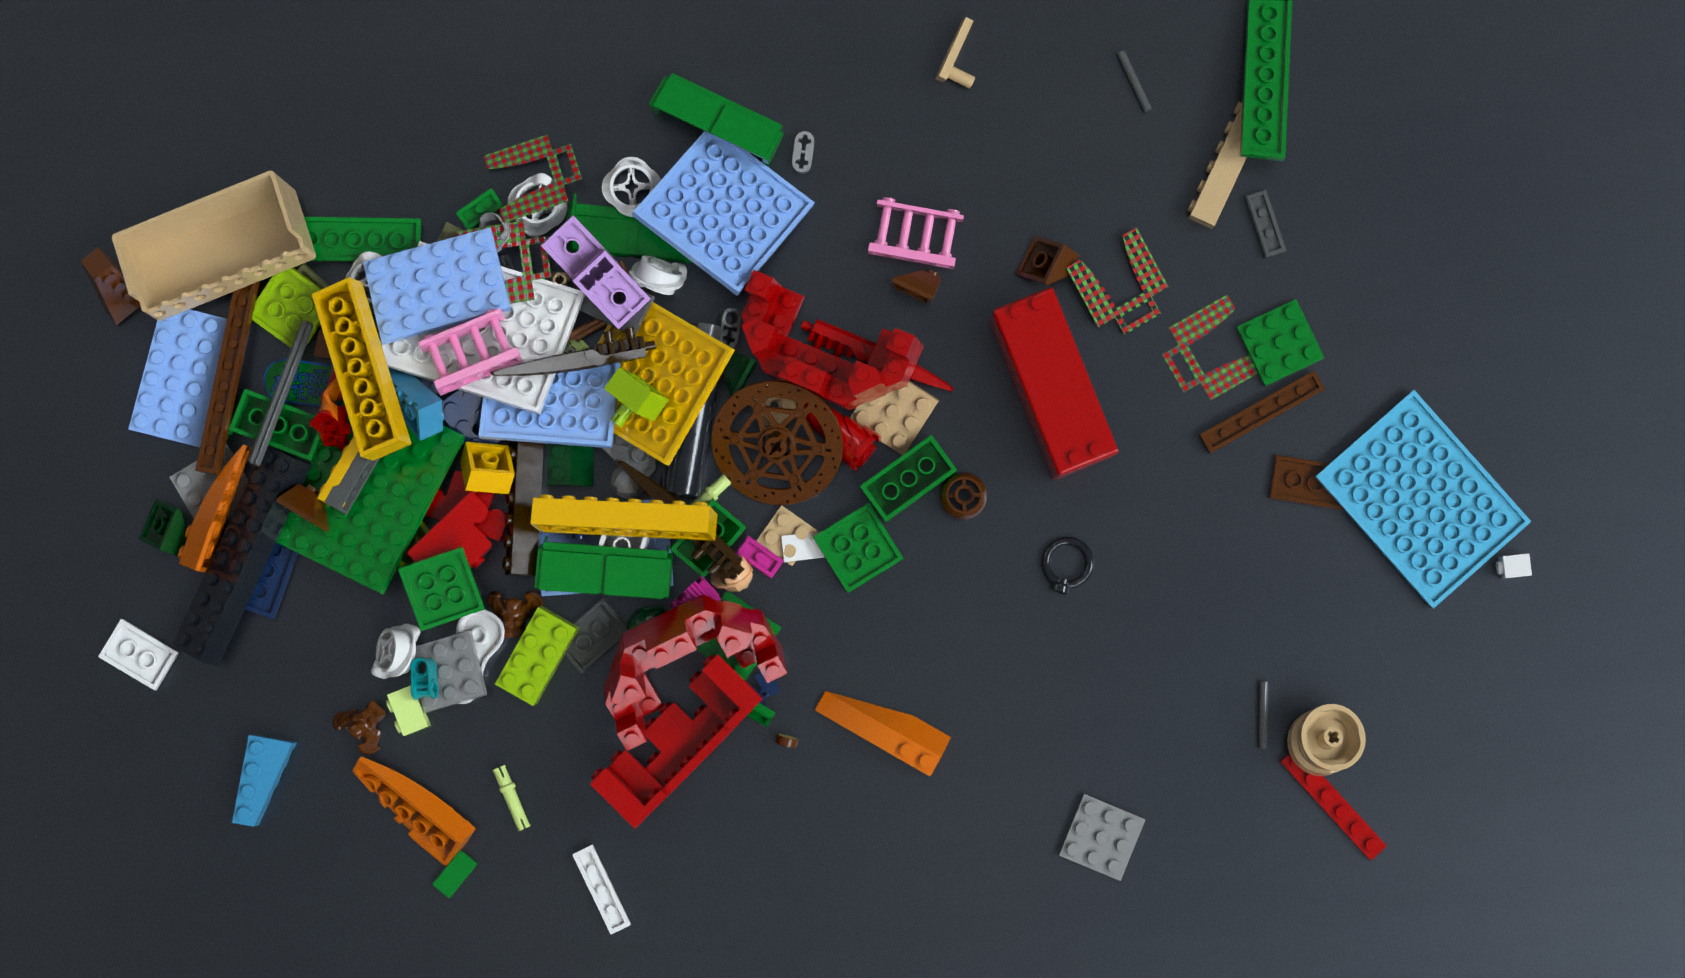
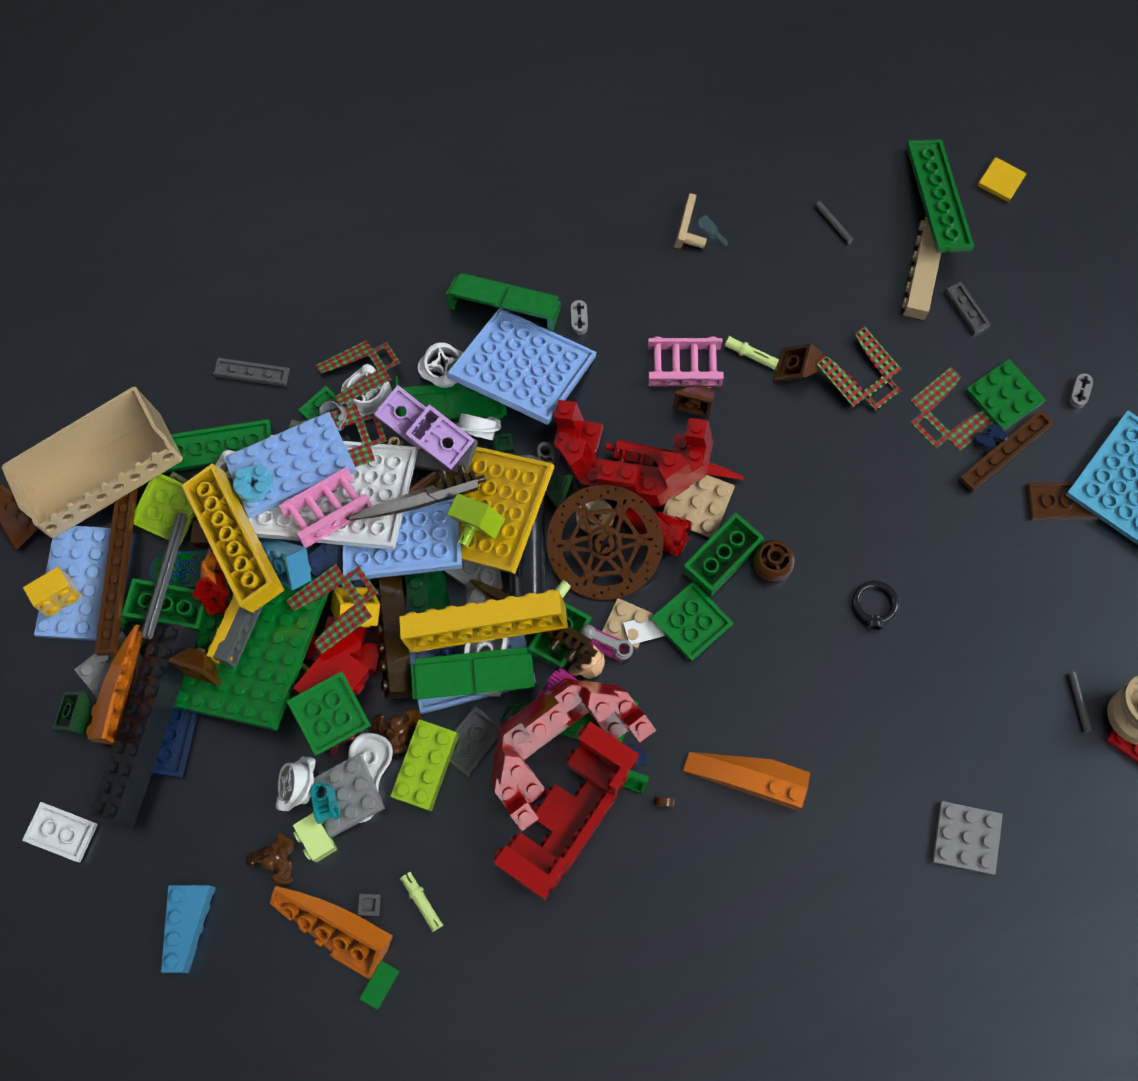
camera: 10 degrees left, 15 degrees down
white plate [572,844,631,934] -> none
red container [989,287,1119,480] -> none
none -> yellow brick [23,566,82,617]
none -> dark grey tile [213,357,290,387]
none -> medium azure plate [233,465,274,502]
none -> piece [286,564,378,654]
none -> dark grey plate [358,894,381,916]
none -> dark green tile [494,433,514,453]
none -> light grey piece [580,625,633,660]
none -> clear light blue axle [698,215,728,245]
none -> yellowish green pin [725,336,779,370]
none -> dark blue piece [975,424,1008,448]
none -> yellow tile [978,157,1027,202]
none -> light grey beam [1069,373,1093,408]

